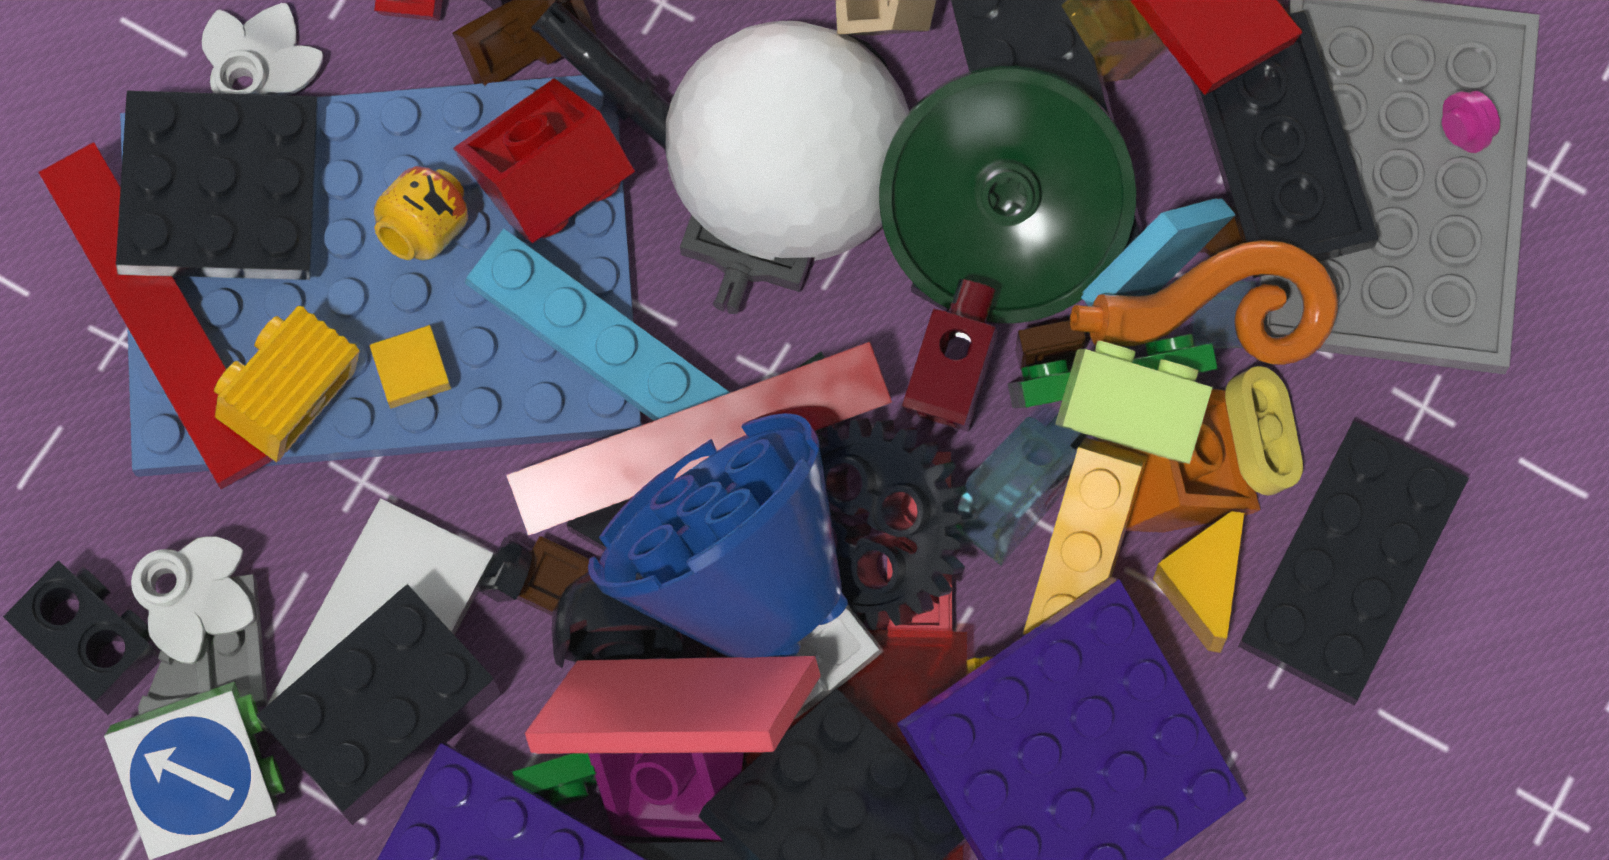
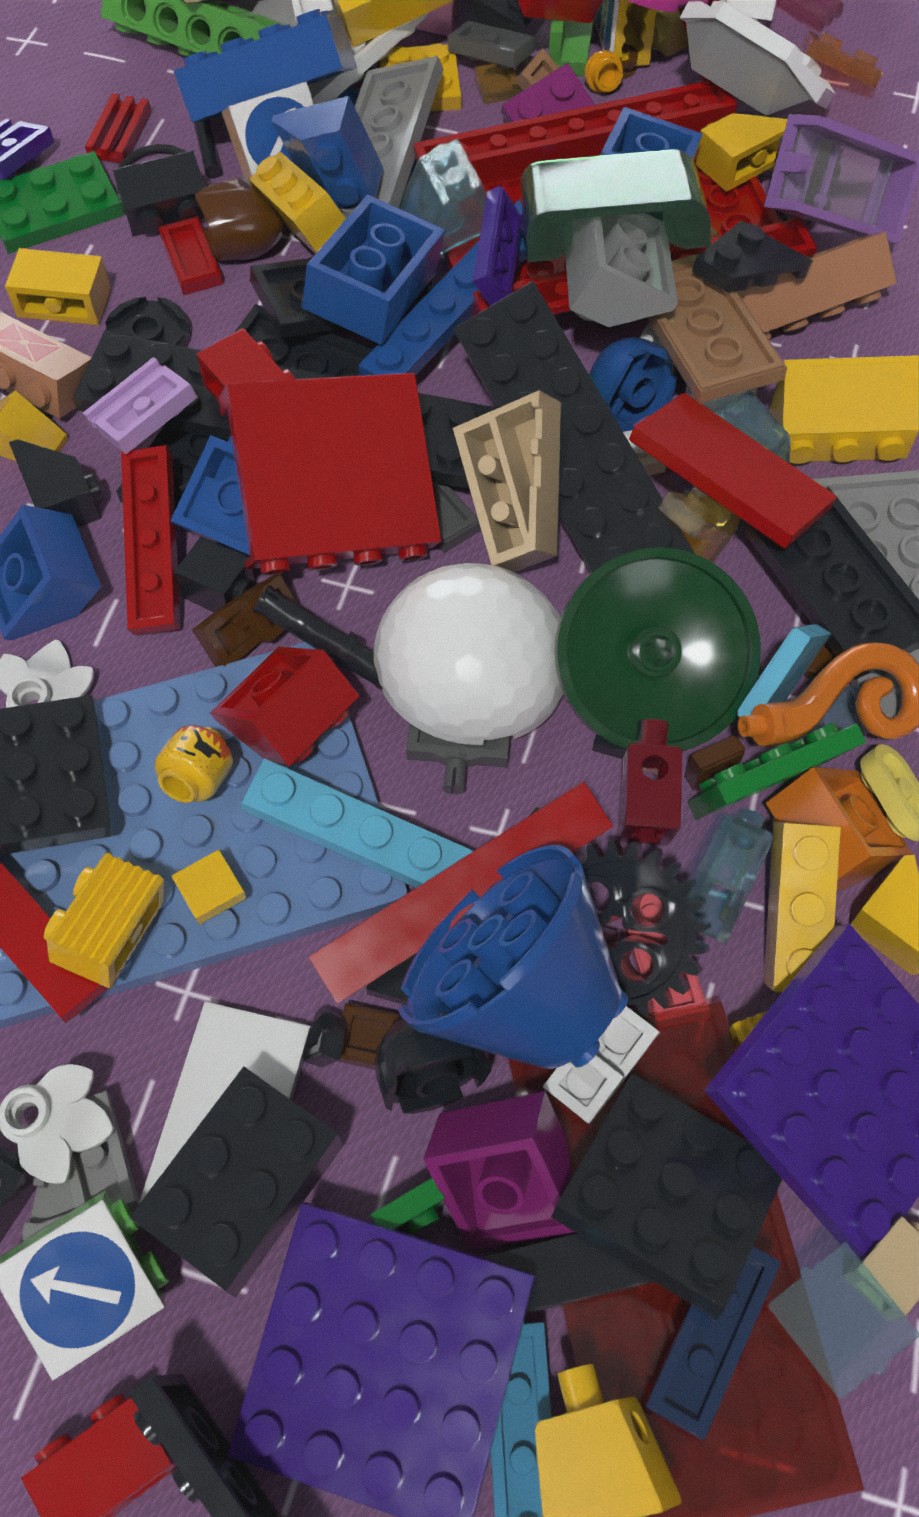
camera: 15 degrees left, 10 degrees down
coral tile [525,656,821,754] -> none
yellowish green brick [1055,341,1212,464] -> none

